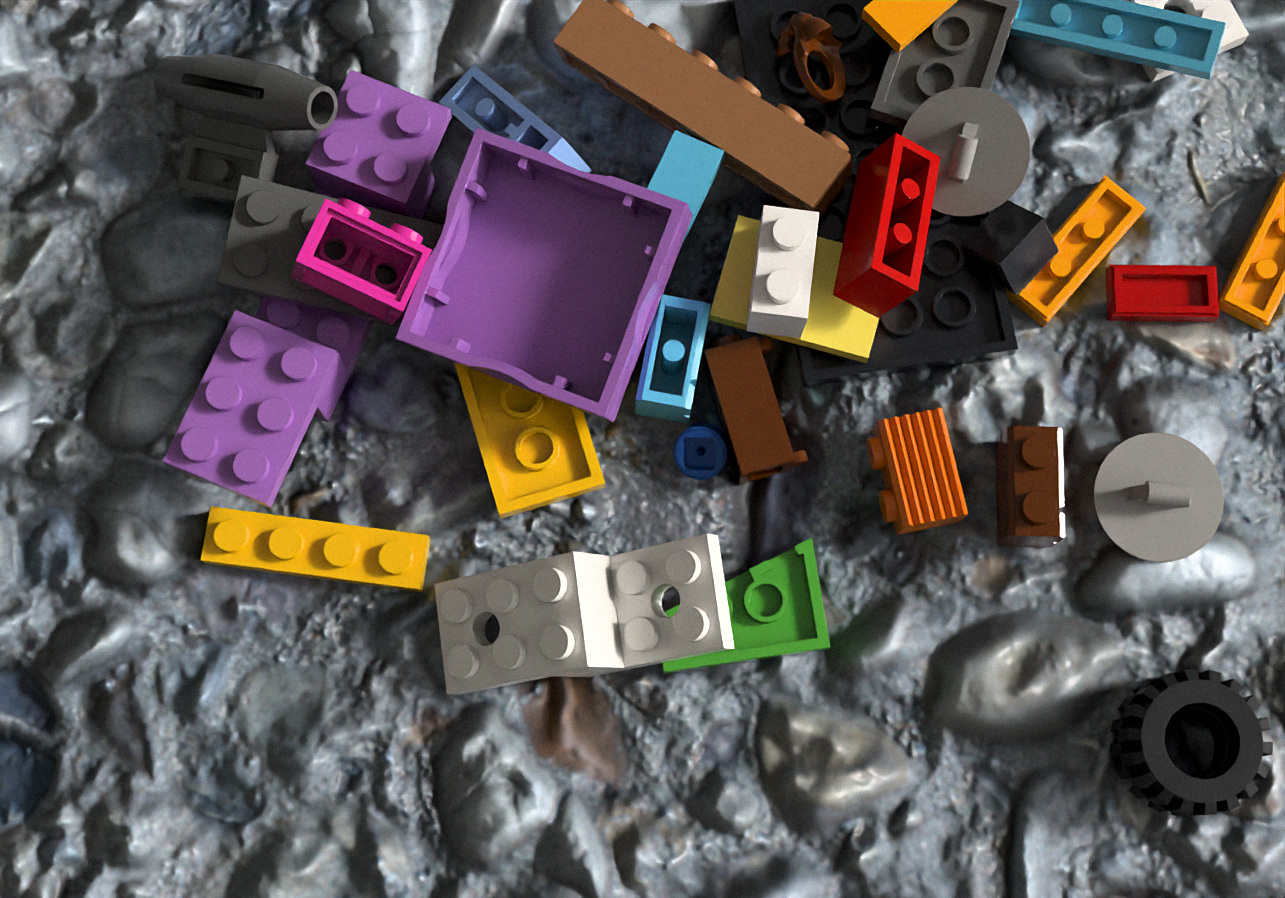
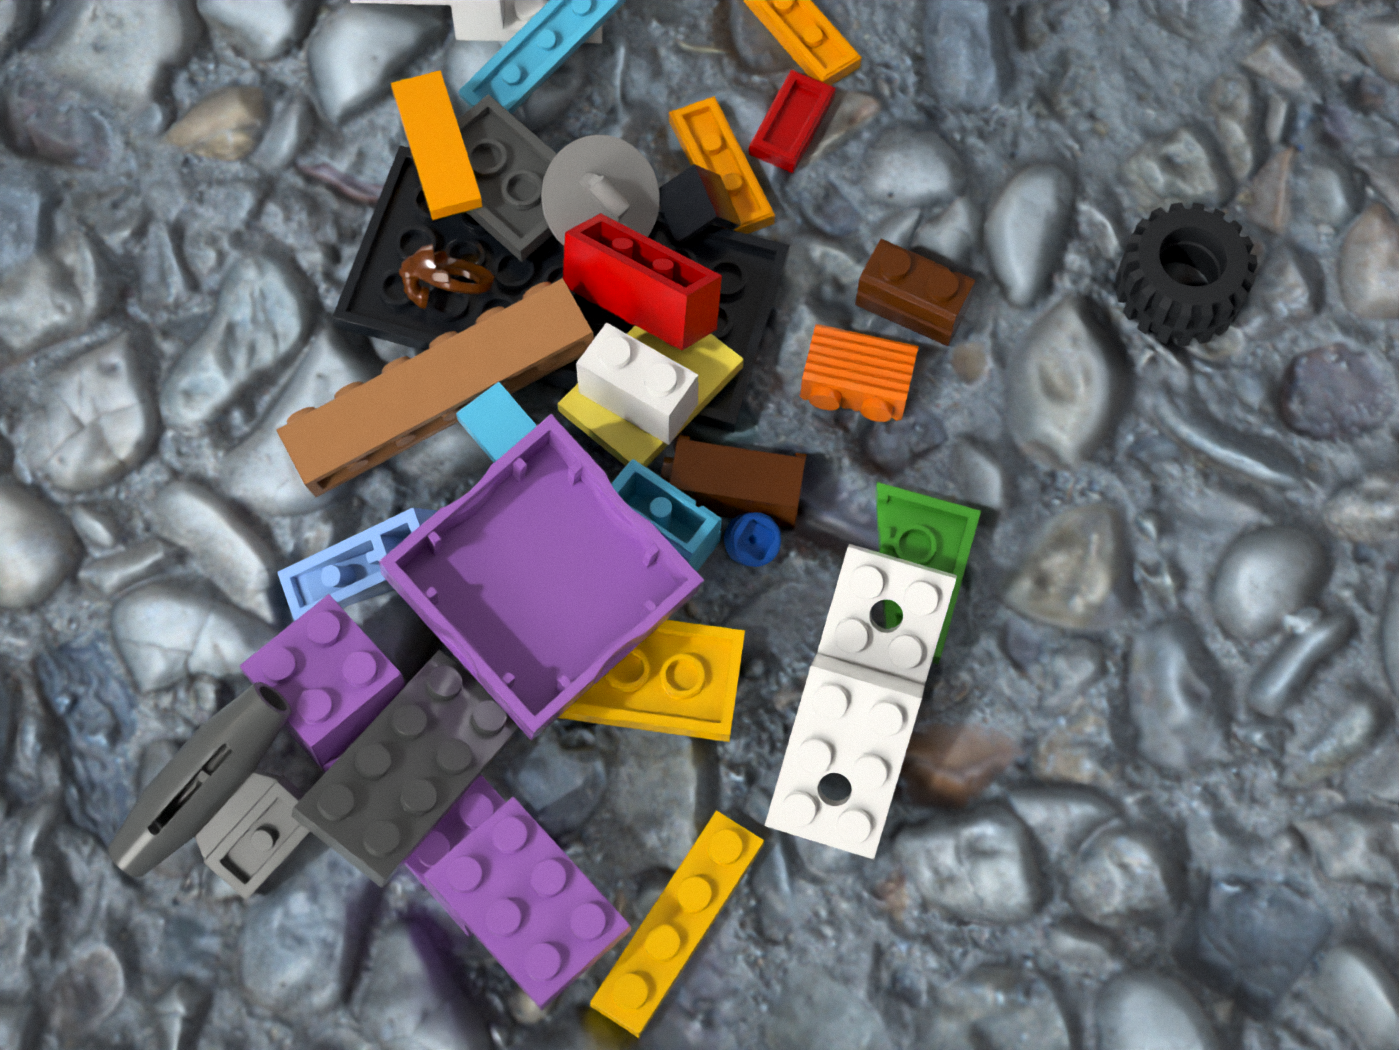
camera: 65 degrees left, 10 degrees down
dark pink piece [291,198,432,325] -> none
light grey shield [1093,432,1224,562] -> none

